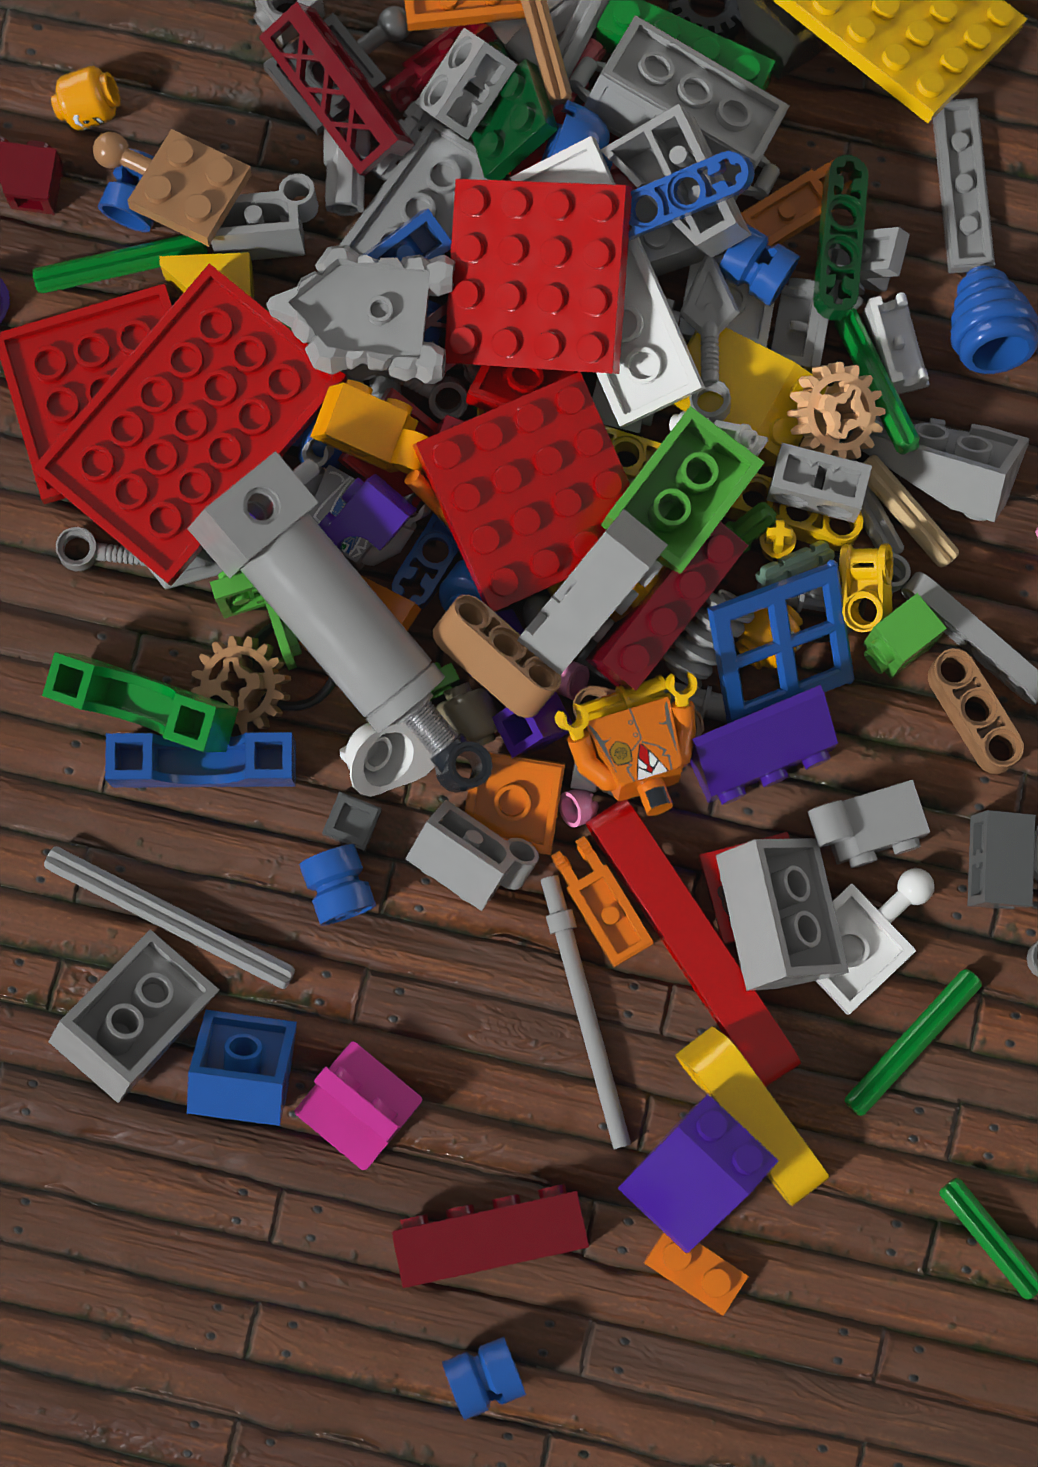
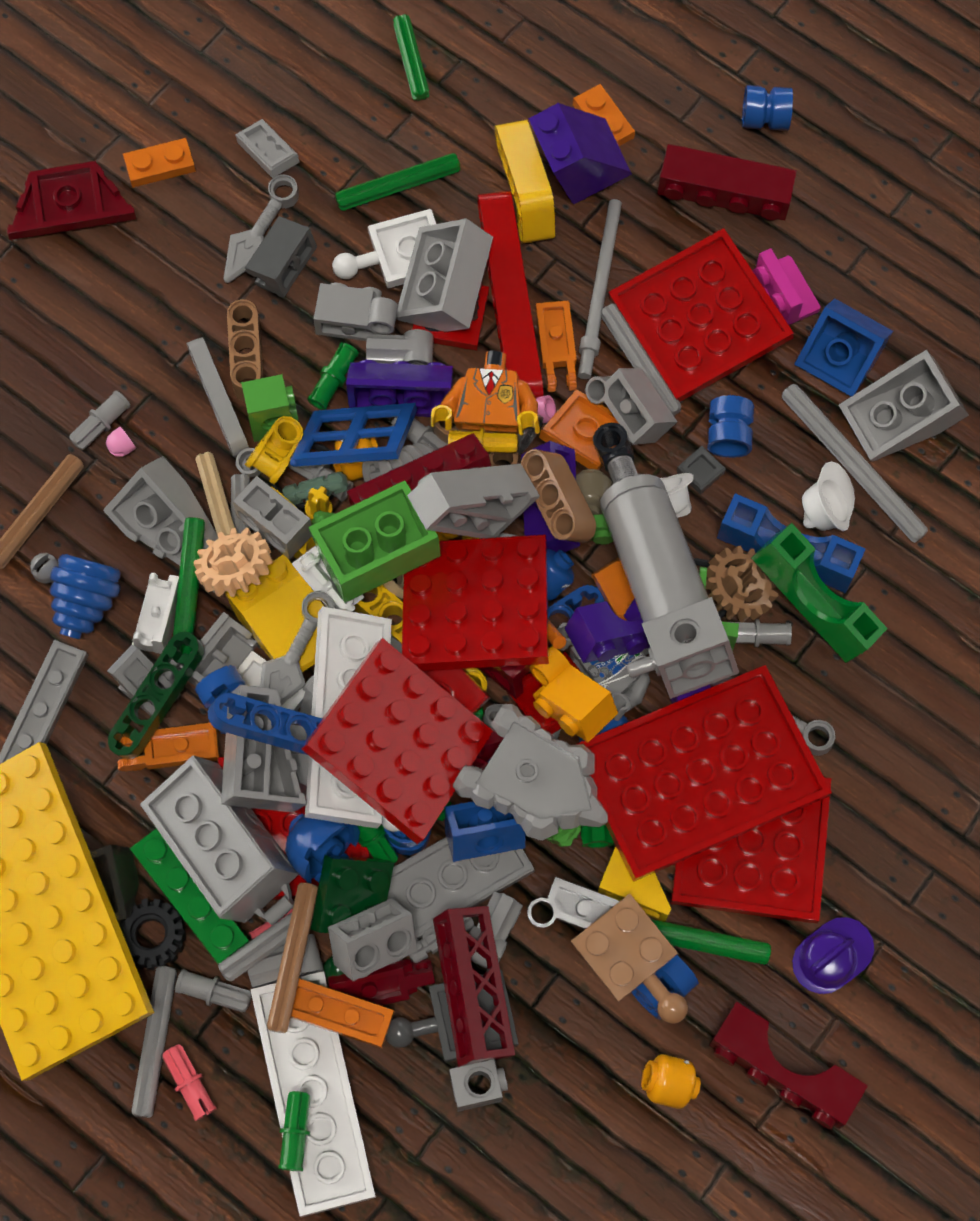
camera: 155 degrees left, 10 degrees down
none -> green pin [307,342,359,410]
none -> light grey piece [366,329,434,365]
none -> light grey axle [601,303,681,416]
none -> red plate [608,228,794,402]
none -> light grey axle [731,619,792,647]
none -> white piece [802,461,855,531]

